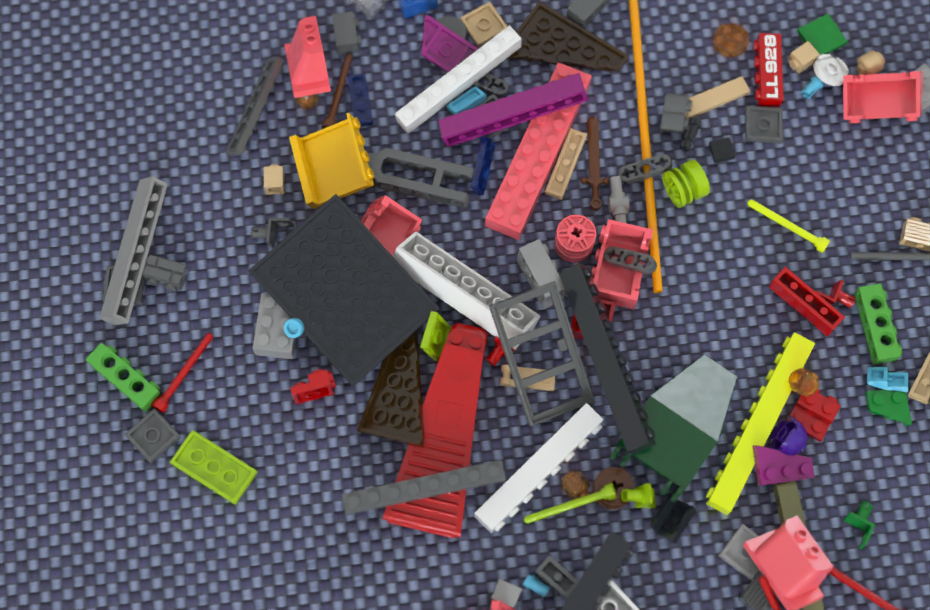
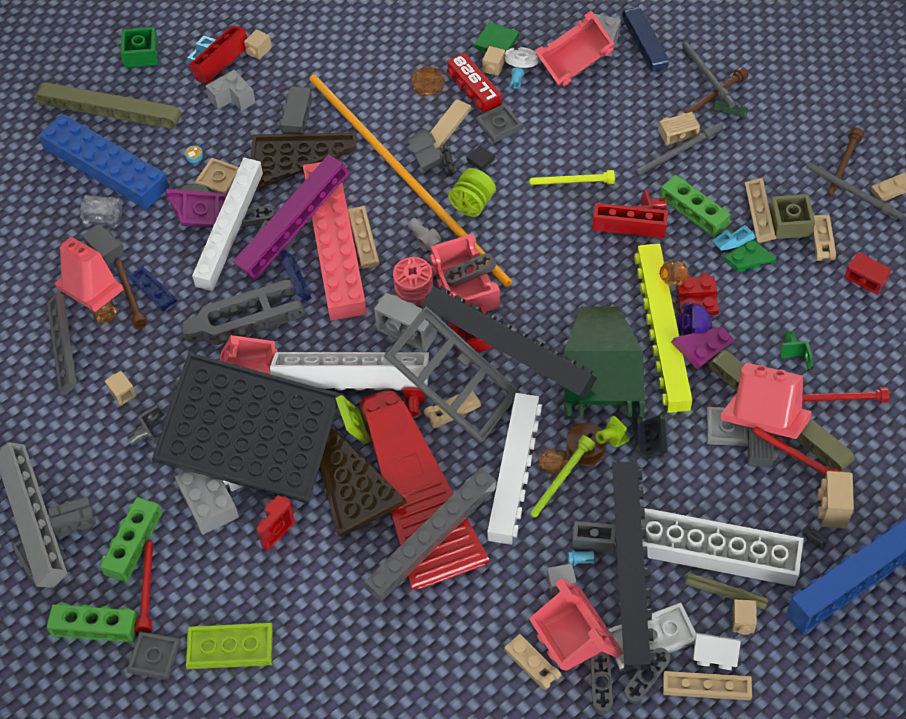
camera: 30 degrees left, 15 degrees down
medium azure tile [283,318,304,338] -> none
yellow panel [289,113,374,209] -> none
medium azure tile [446,86,487,115] -> none
reddish brown sword [580,116,610,211] -> none
dark grey beam [619,154,673,184] -> none
tan head [856,50,885,75] -> none
none -> bright green brick [100,497,162,583]

